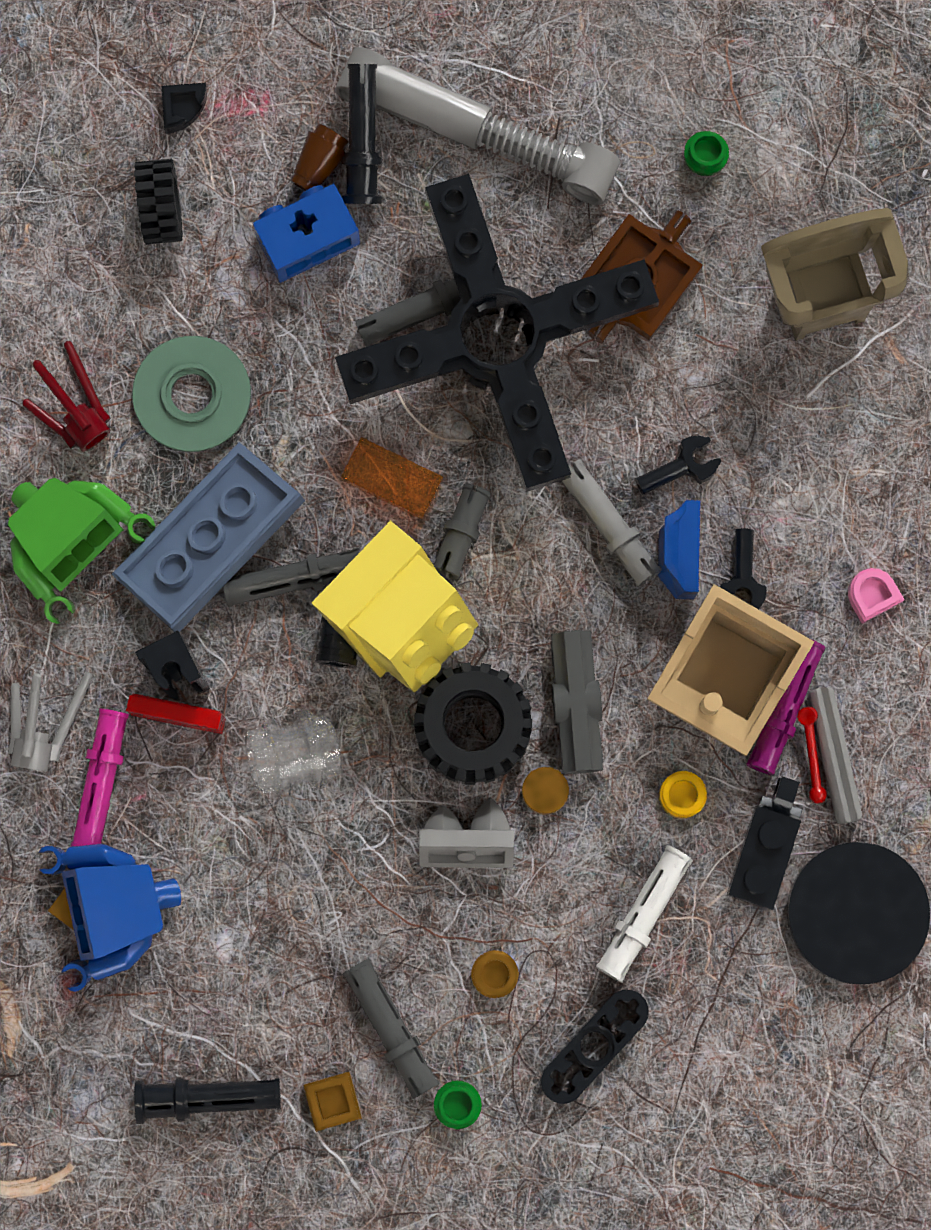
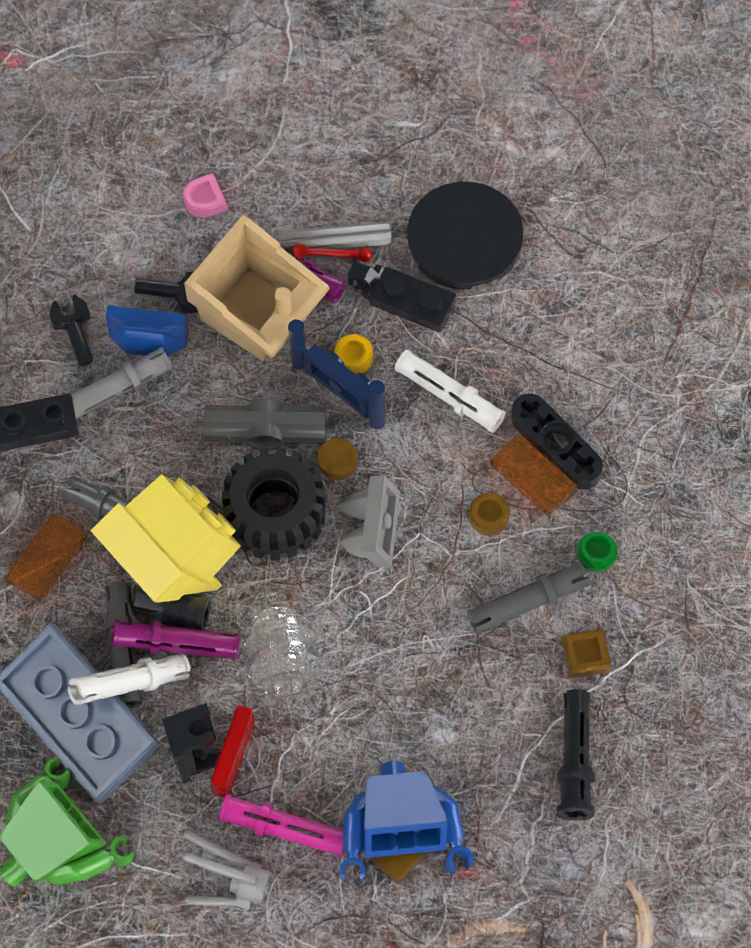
camera: 80 degrees left, 15 degrees down
none -> white pin [68,653,190,705]
none -> magenta pin [111,620,239,660]
none -> dark blue plate [288,319,385,429]
none -> clear orange tile [490,433,577,517]

